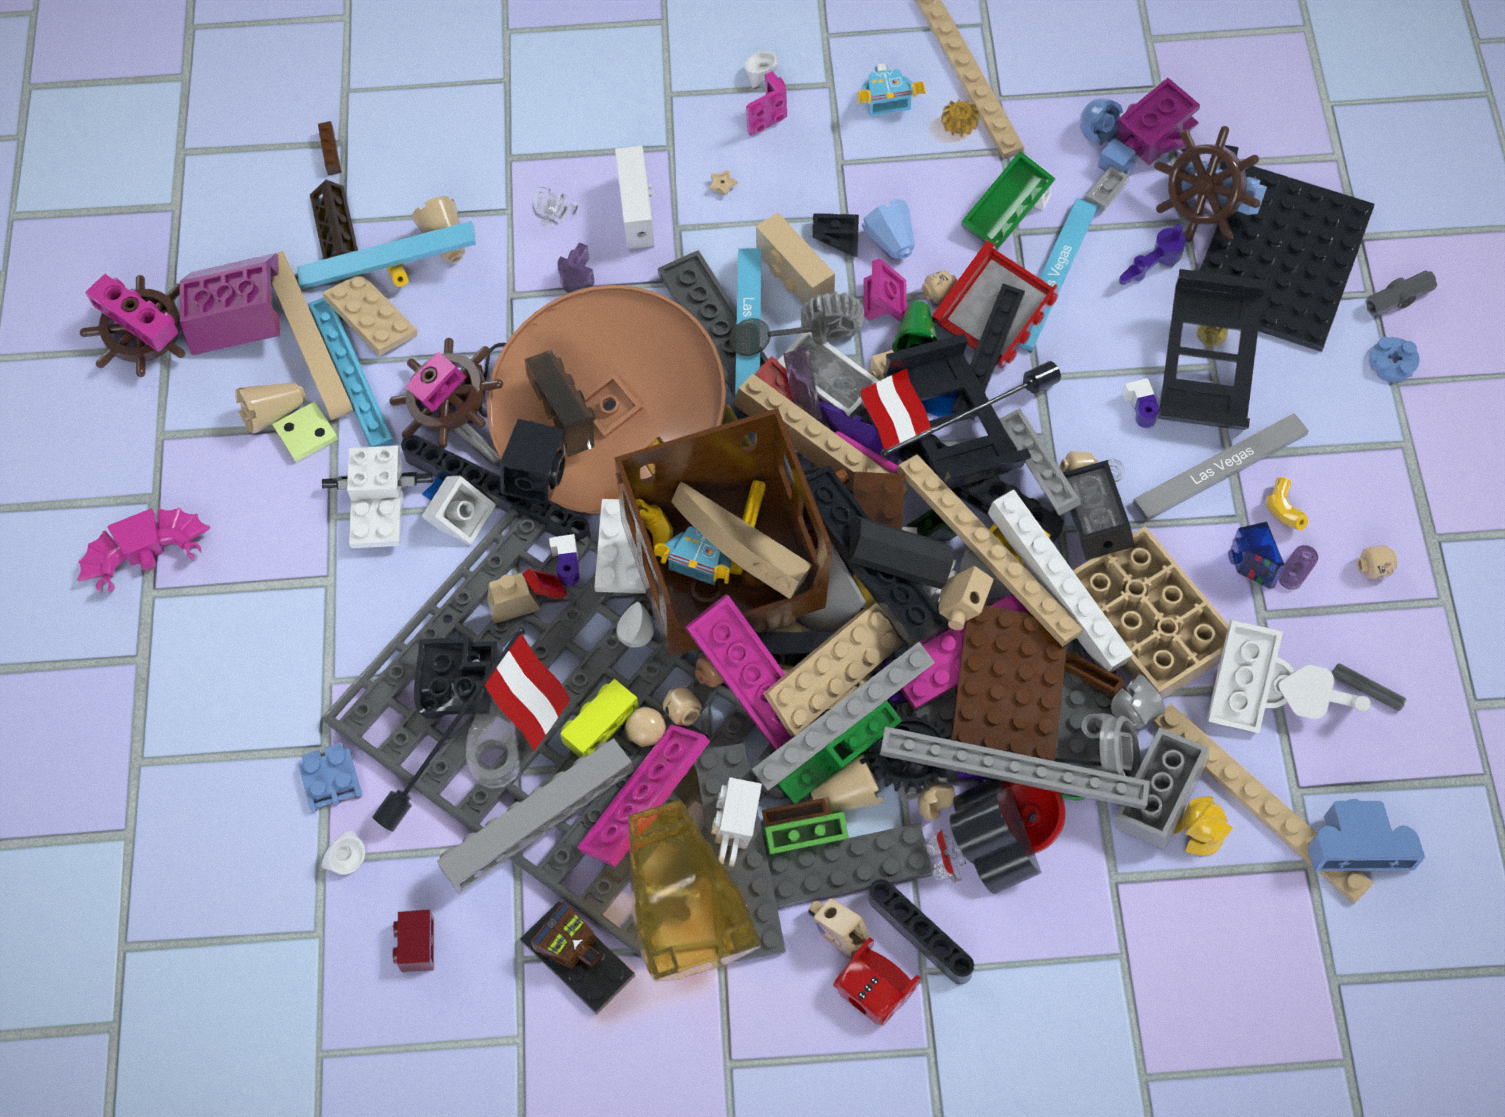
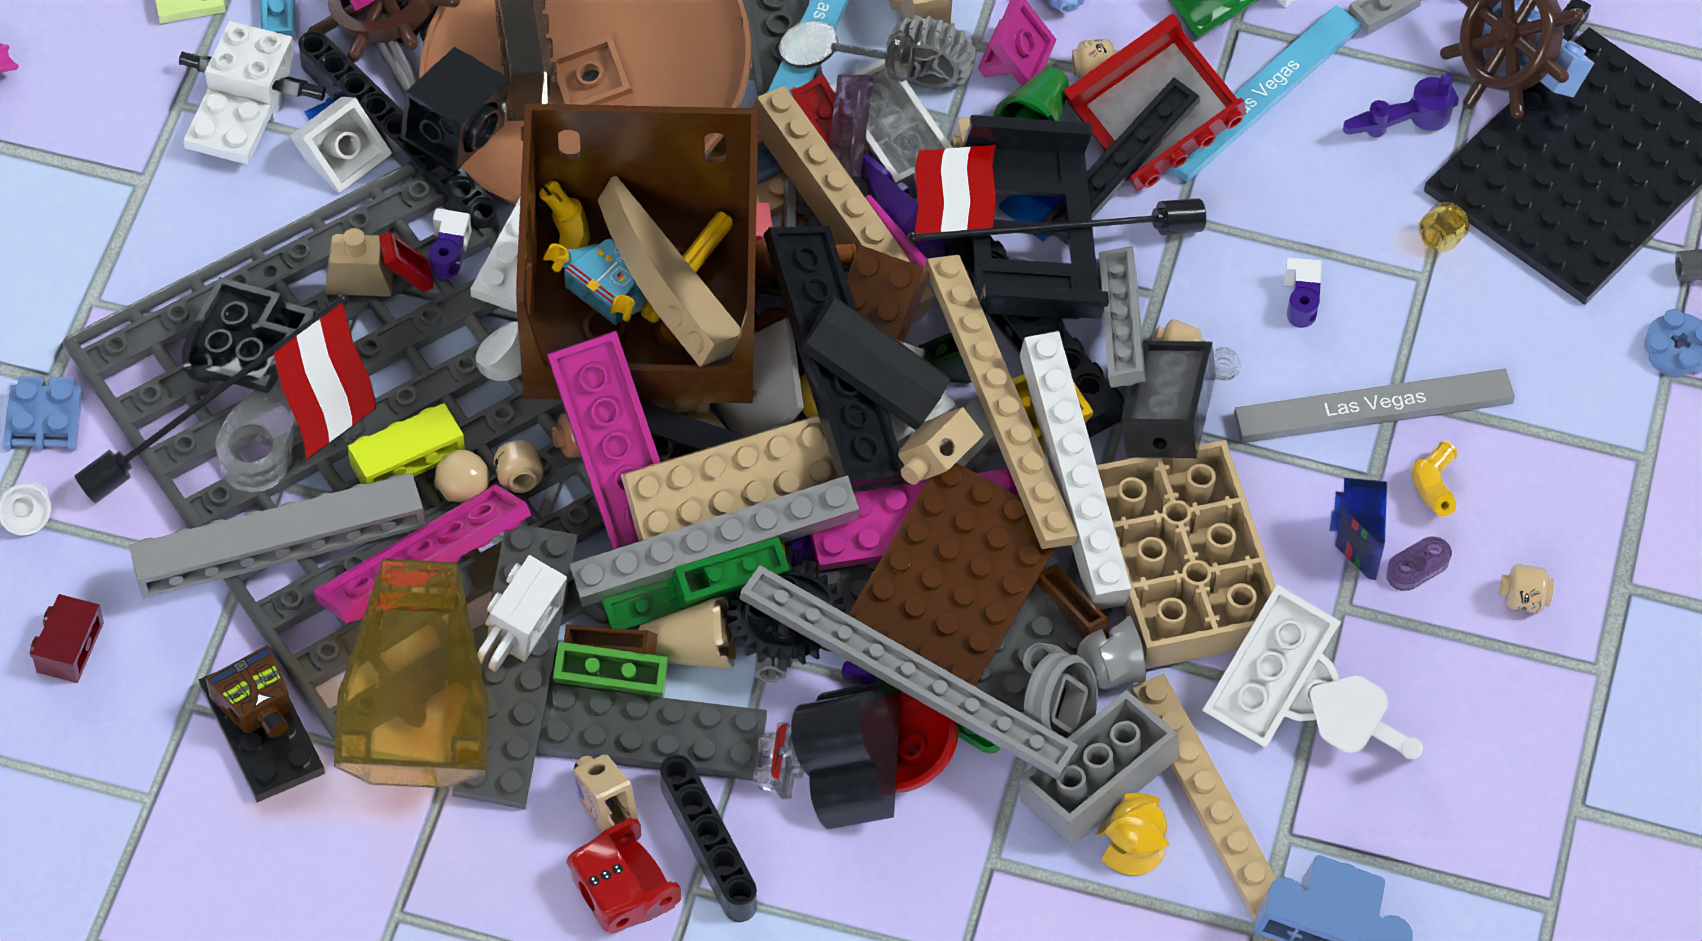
camera: 15 degrees right, 5 degrees down
tan hair [918,781,955,821] -> none
black piece [1158,269,1267,430] -> none
dark grey axle [1332,663,1407,711] -> none

